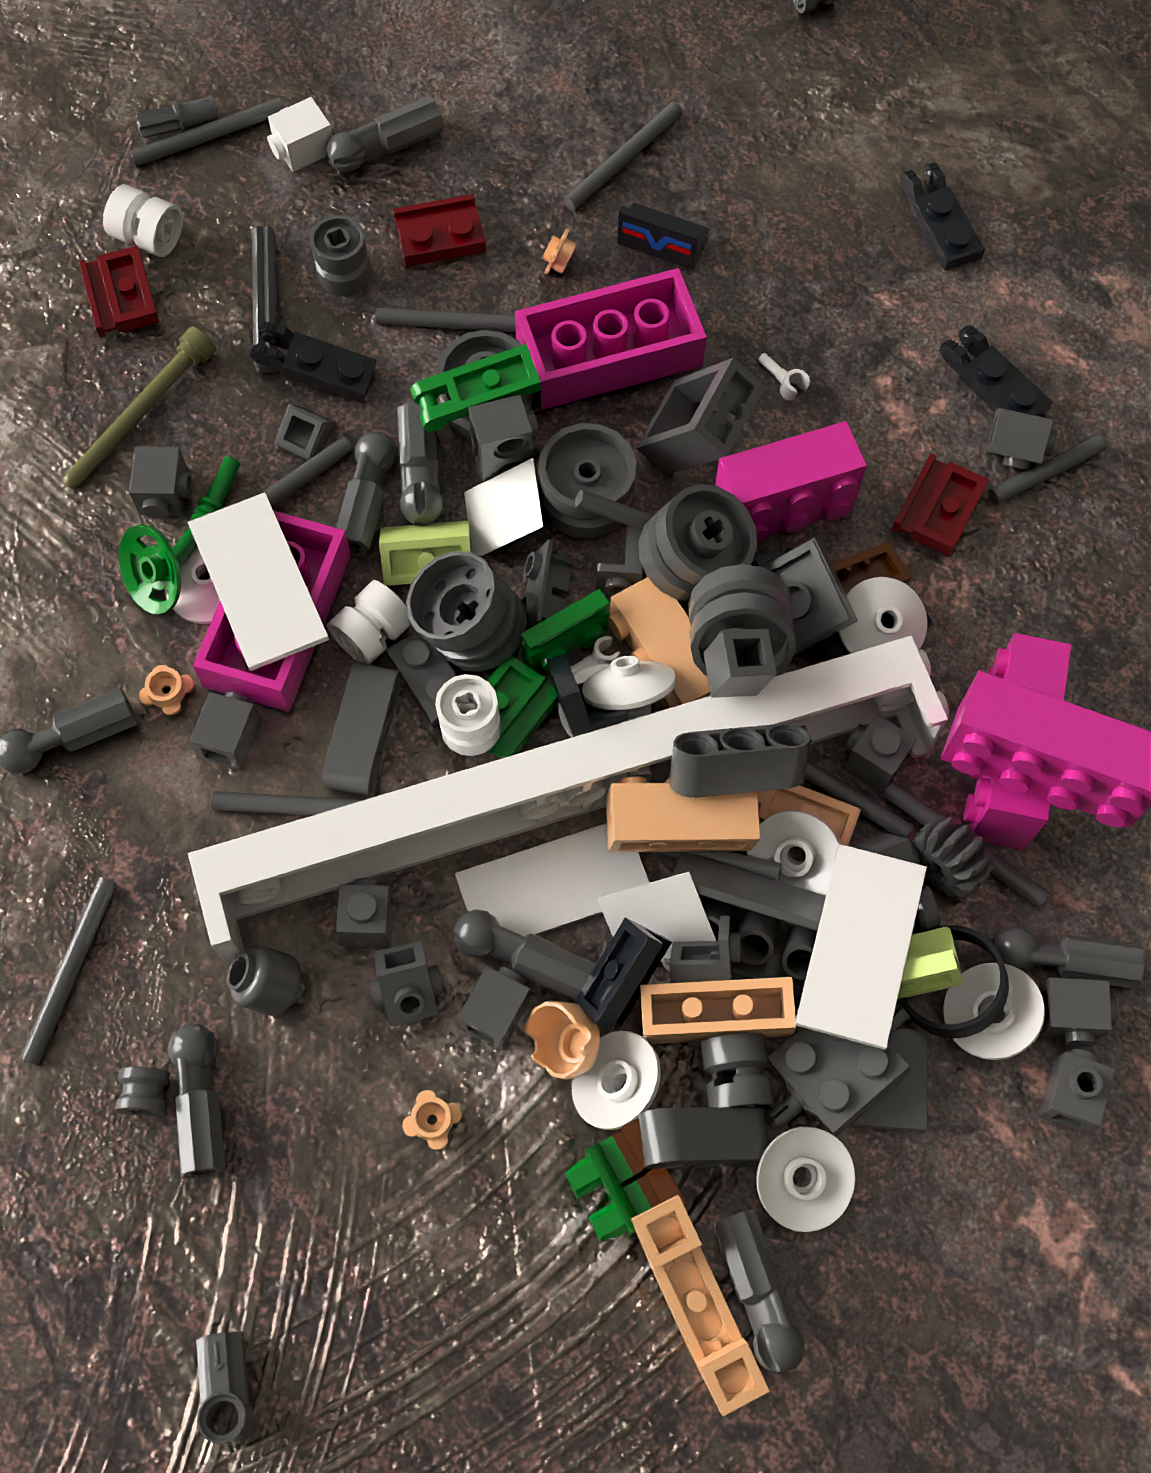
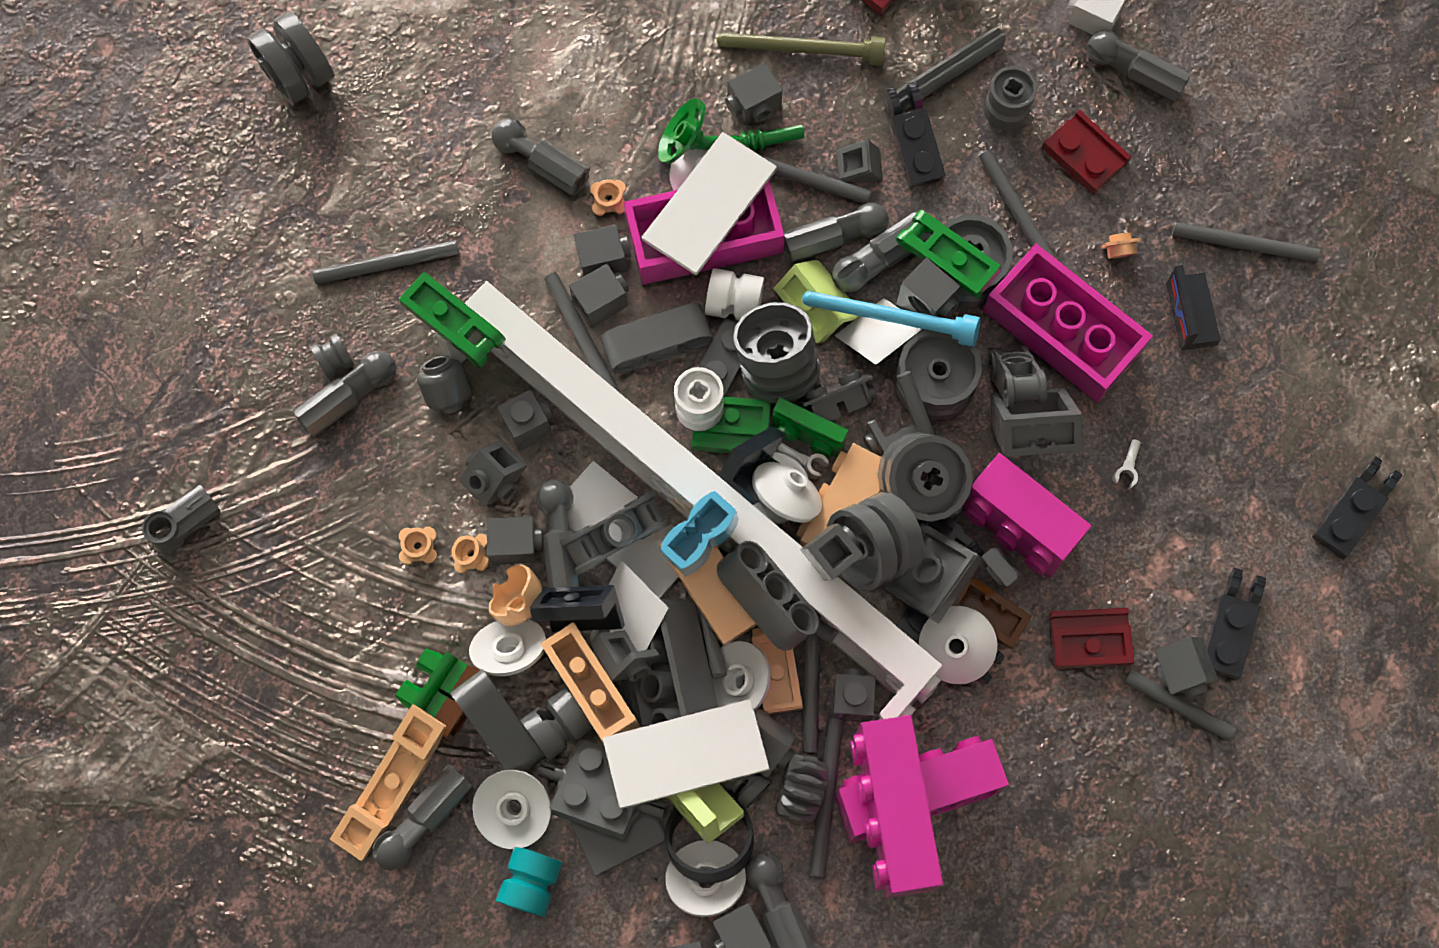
camera: 60 degrees right, 5 degrees up
none -> green plate [399,272,506,368]
none -> light nougat plate [452,534,489,574]
none -> teal wheel [495,846,563,918]
none -> dark grey piece [559,490,671,575]
none -> dark grey brick [569,264,629,328]
none -> medium azure brick [661,491,739,576]
none -> medium azure piece [802,291,981,347]
none -> dark grey plate [982,548,1027,587]
none -> dark grey piece [988,345,1047,407]

